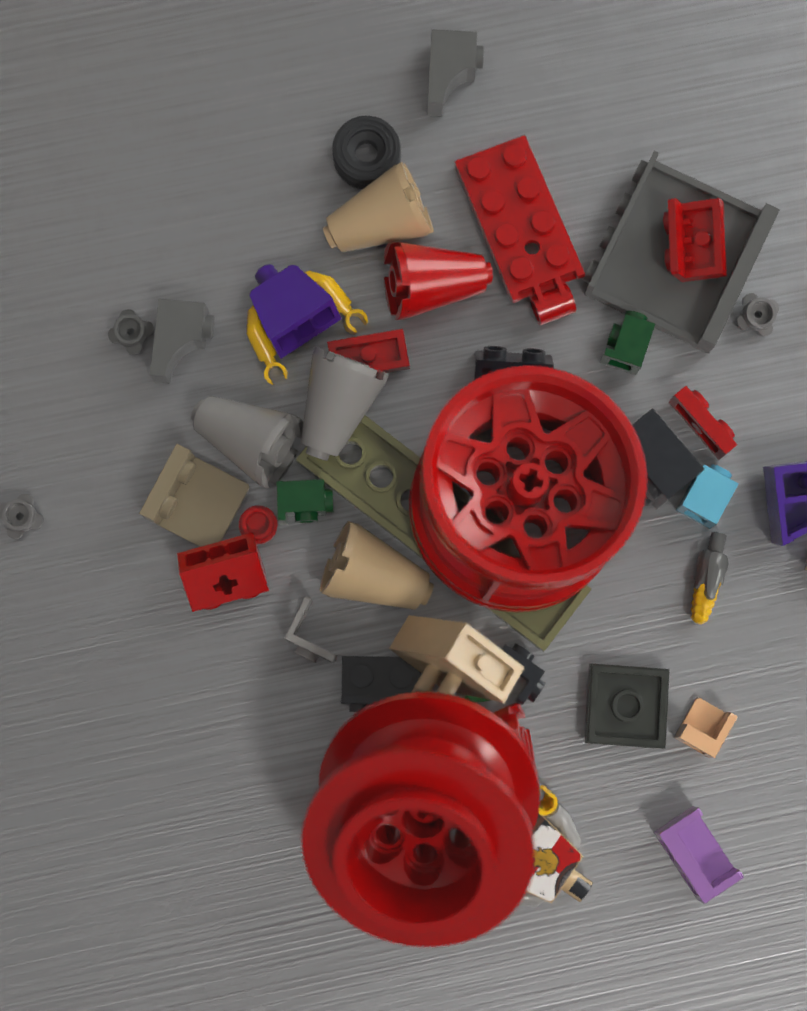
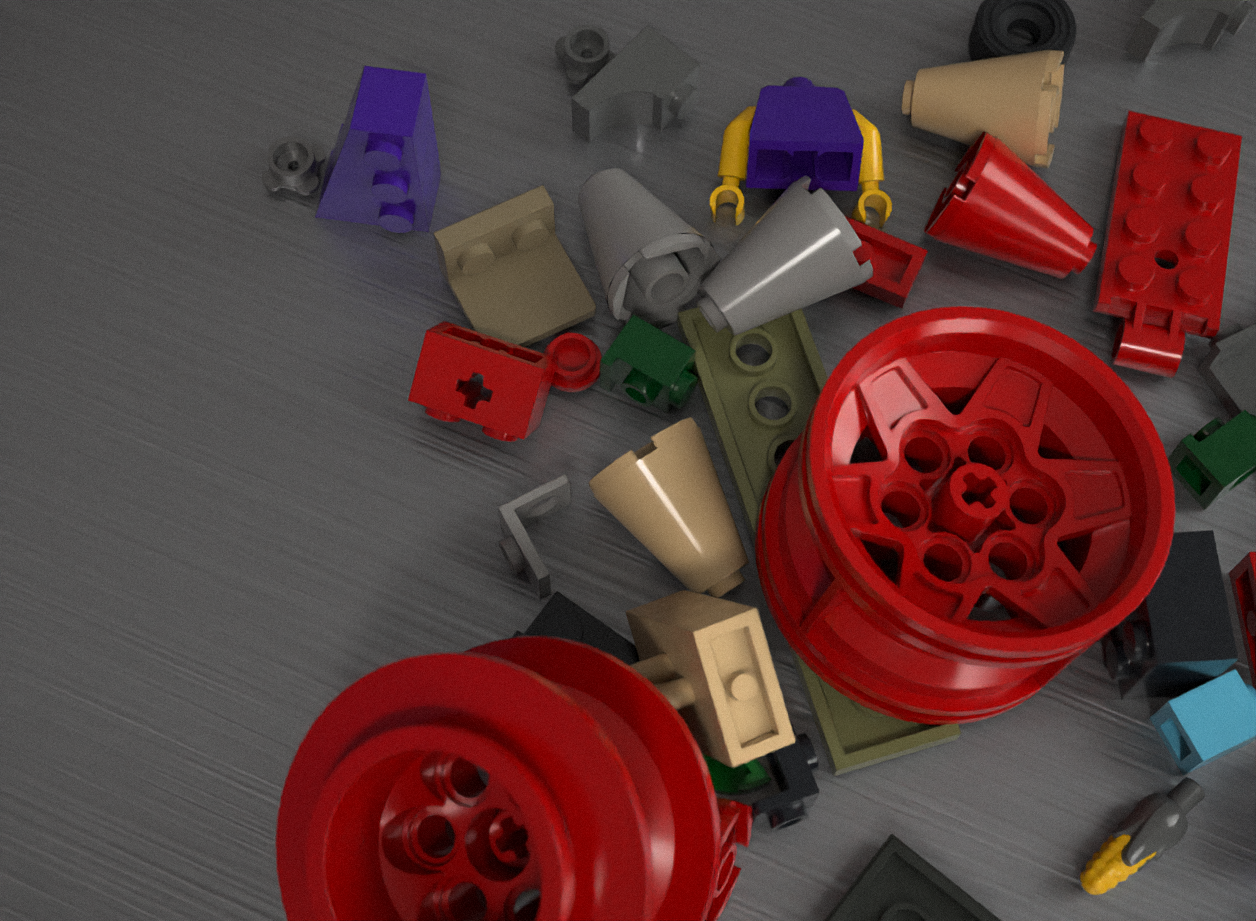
camera: 35 degrees right, 15 degrees down
none -> dark purple wedge [315,66,441,233]

